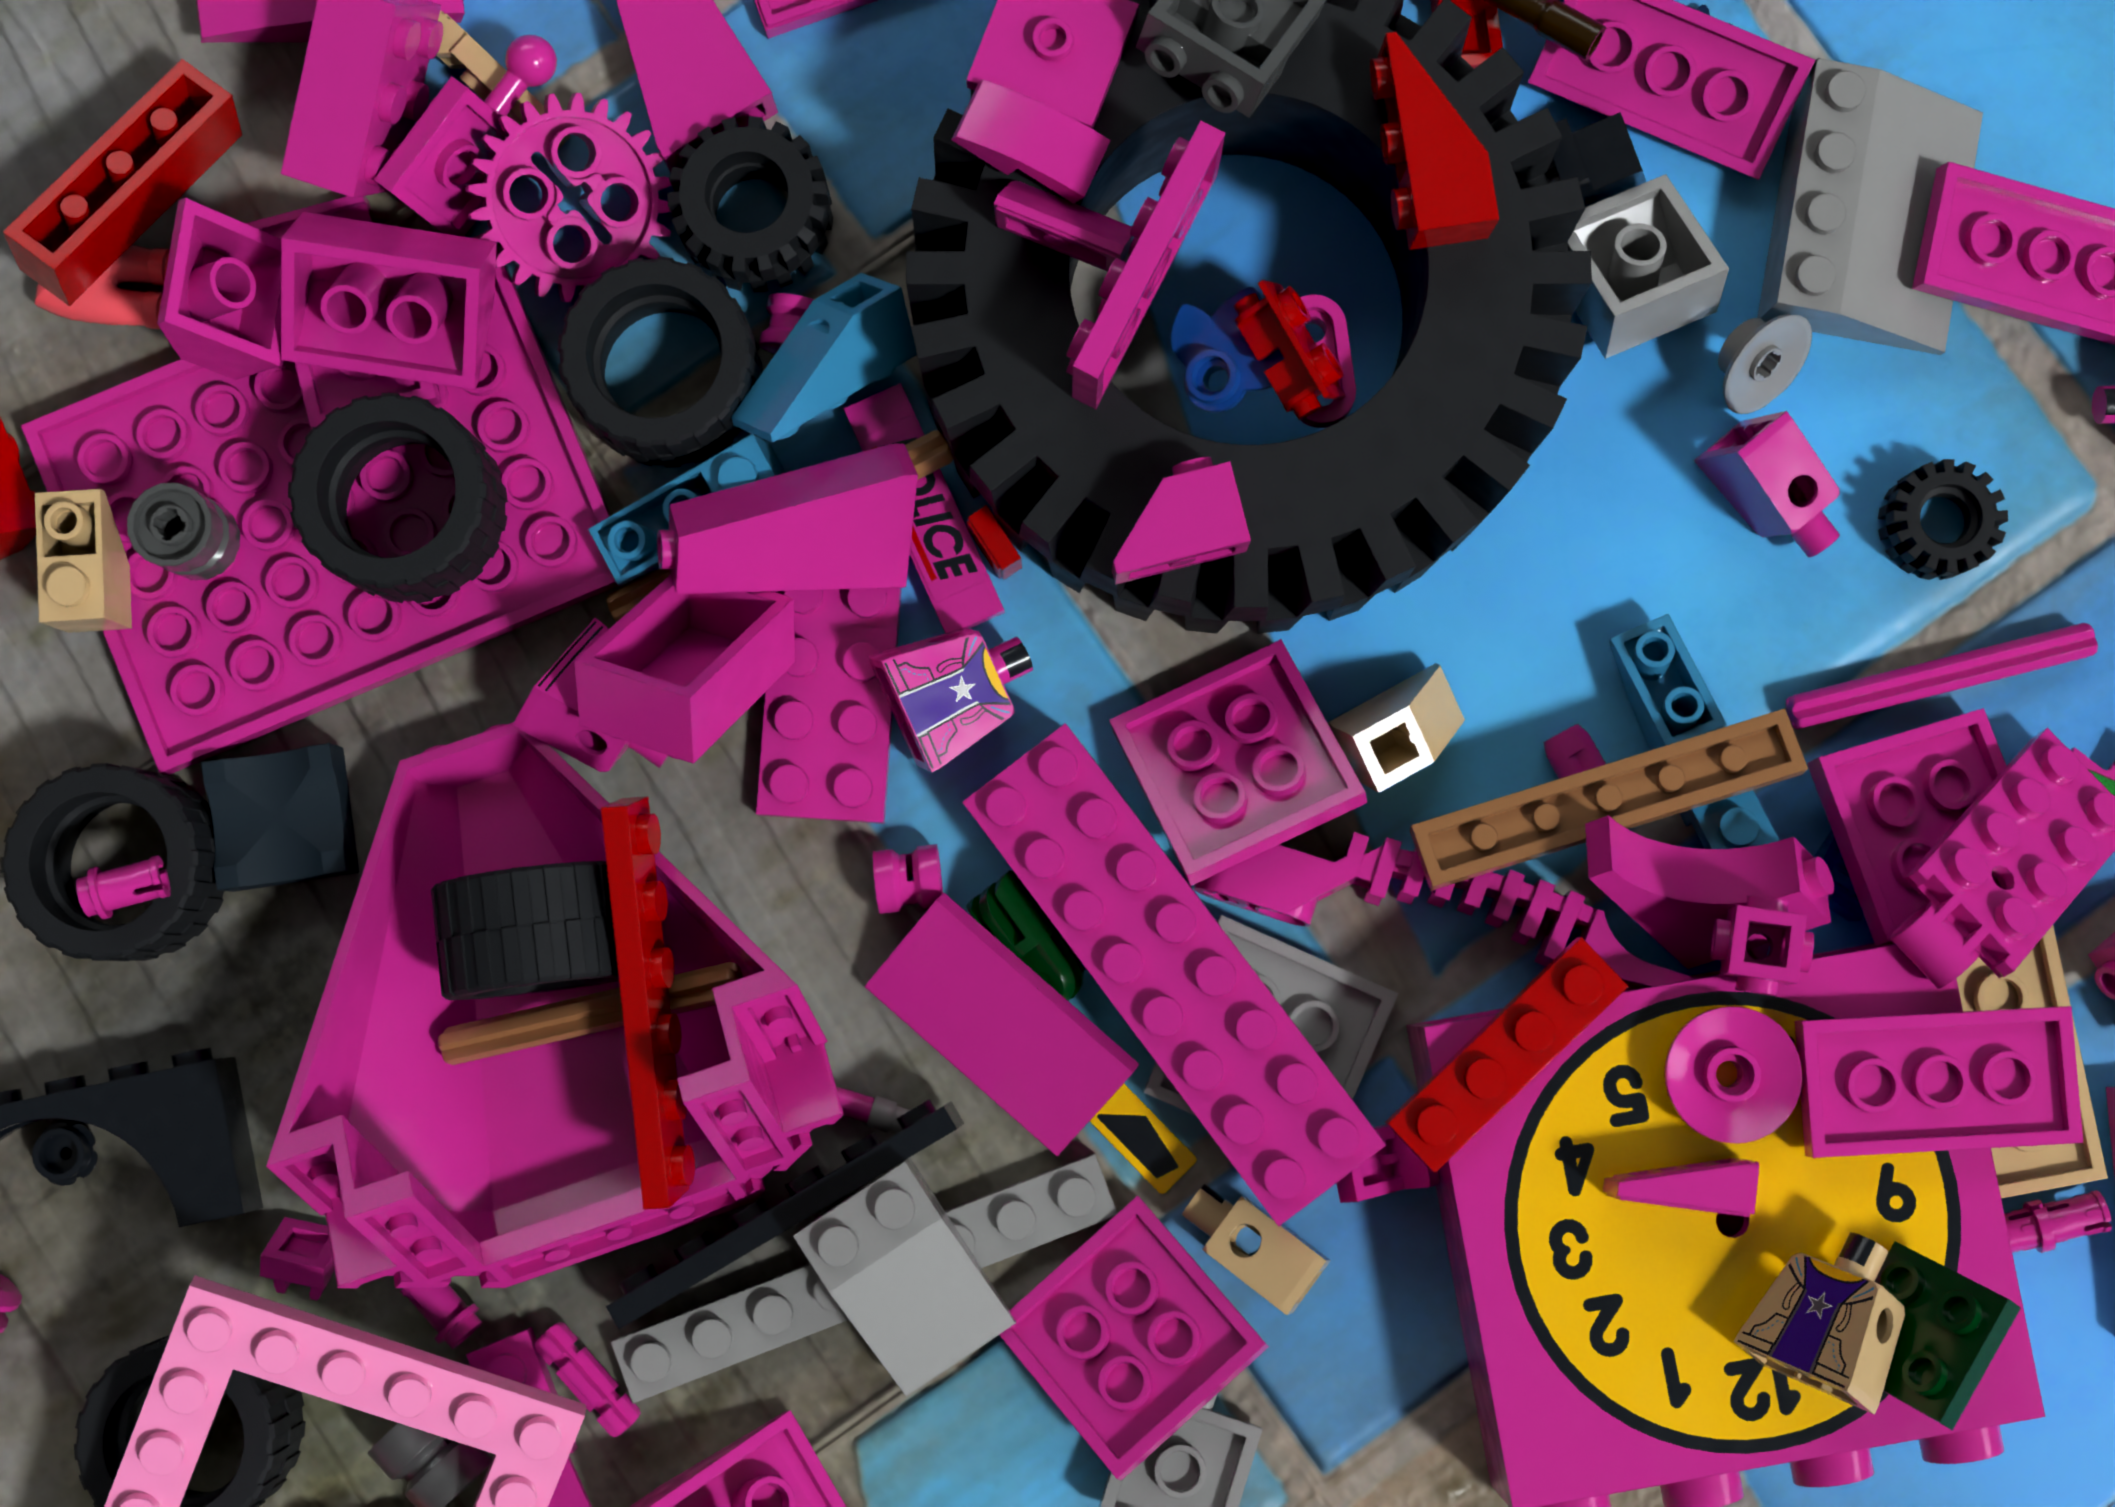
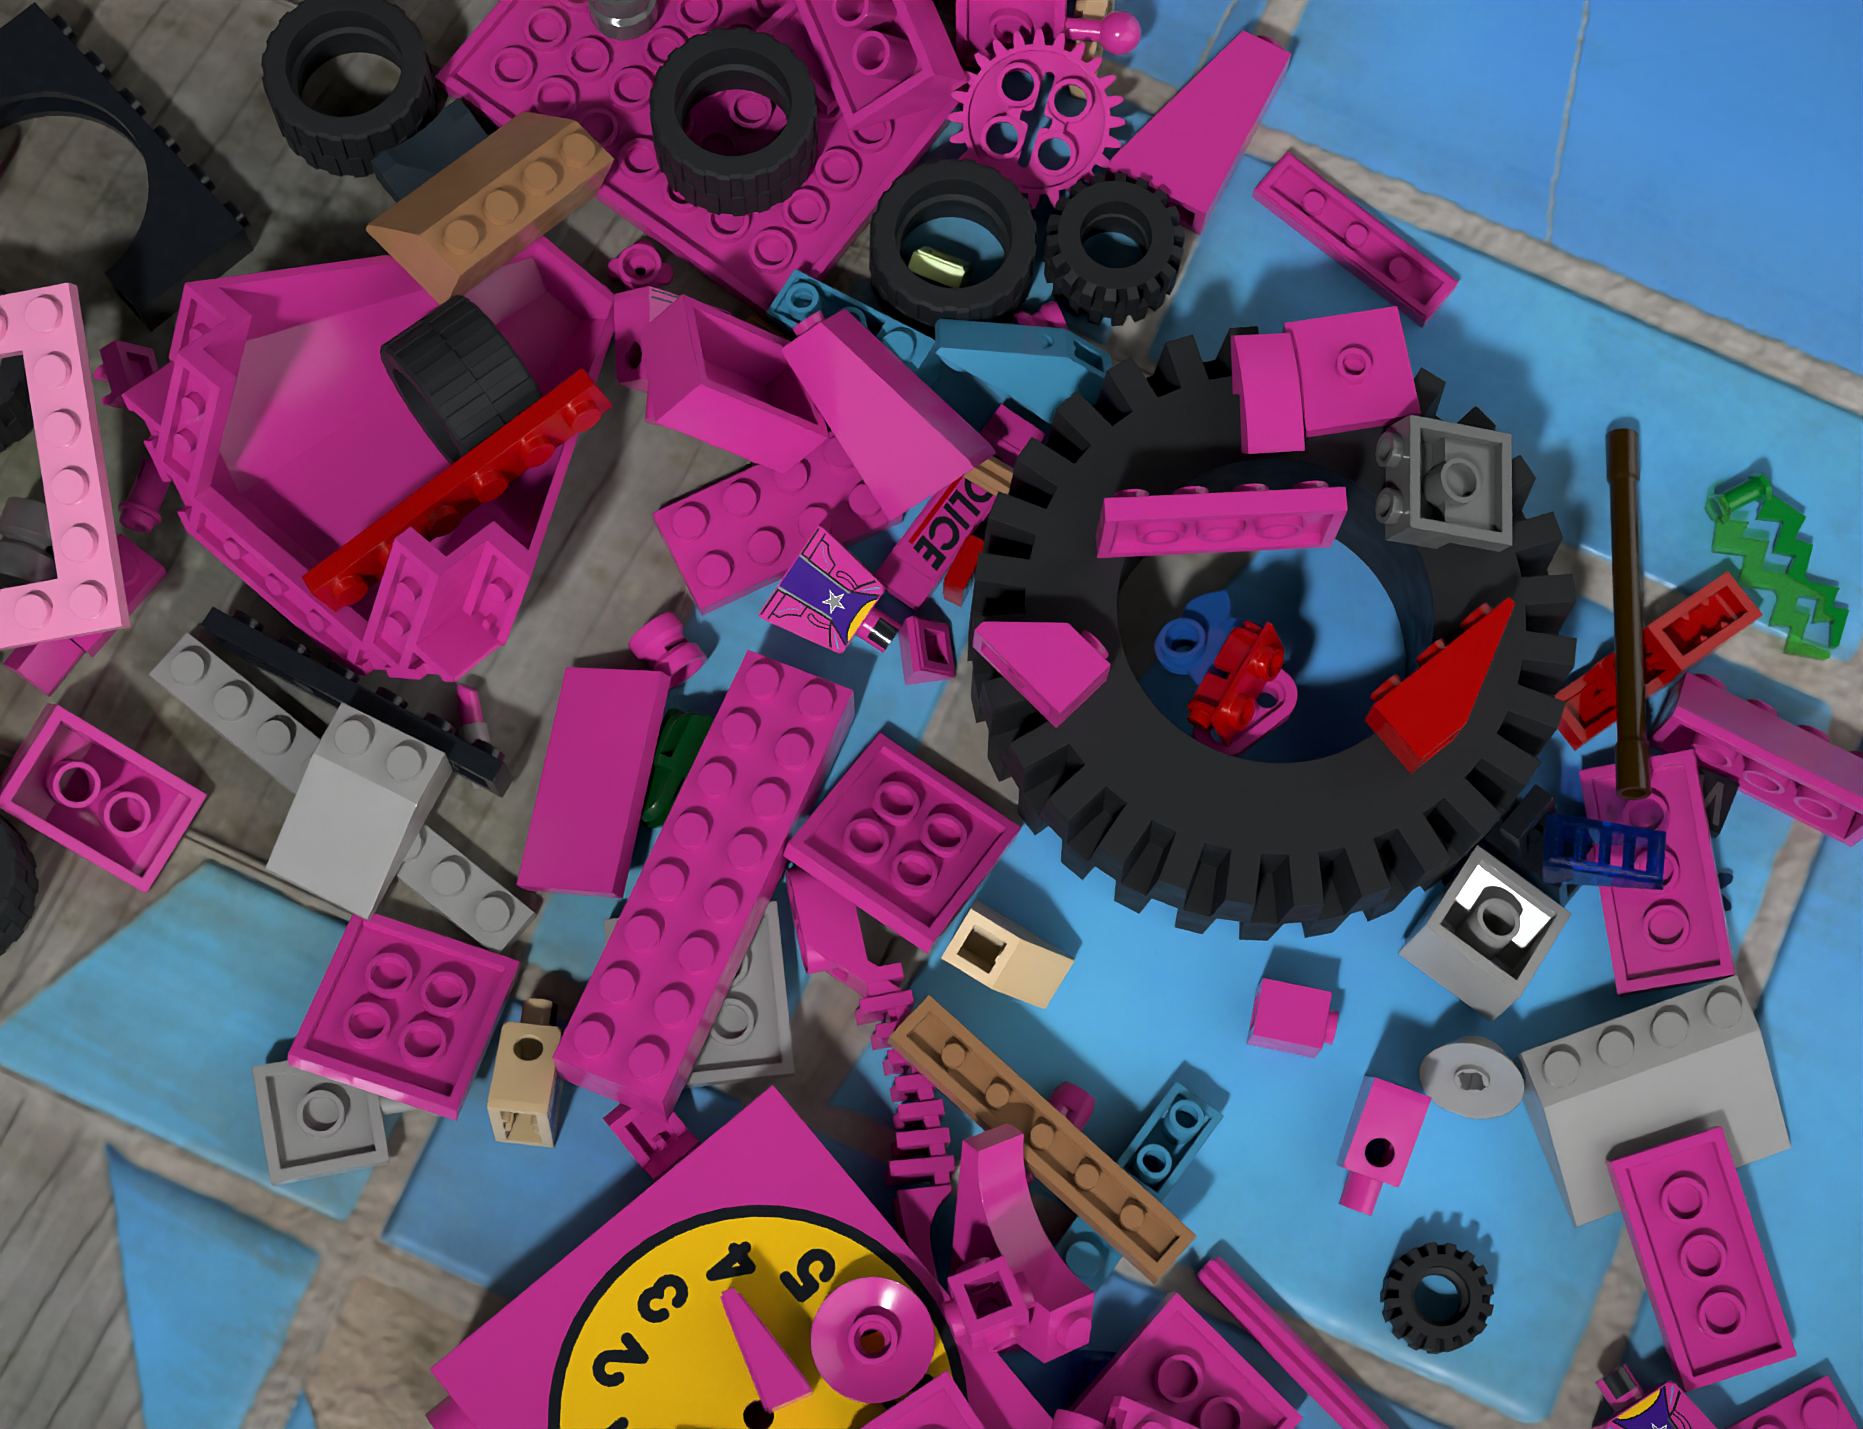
camera: 55 degrees right, 10 degrees down
black plate [32,1121,98,1186] -> none
dark pink pin [76,856,171,919] -> none
medium nougat axle [438,962,743,1065] -> none
dark pink axle [534,1322,641,1437] -> none
dark pink slope [994,180,1134,272] -> none
sticker [1090,1084,1197,1194] -> none
red plate [1385,937,1629,1173] -> none
none -> medium nougat slope [366,111,614,305]
none -> dark pink plate [608,240,674,291]
none -> dark pink slope [898,616,955,685]
none -> yellowish green tile [908,246,973,288]
none -> dark pink brick [1246,978,1339,1058]
none -> clear blue slope [1543,814,1666,890]

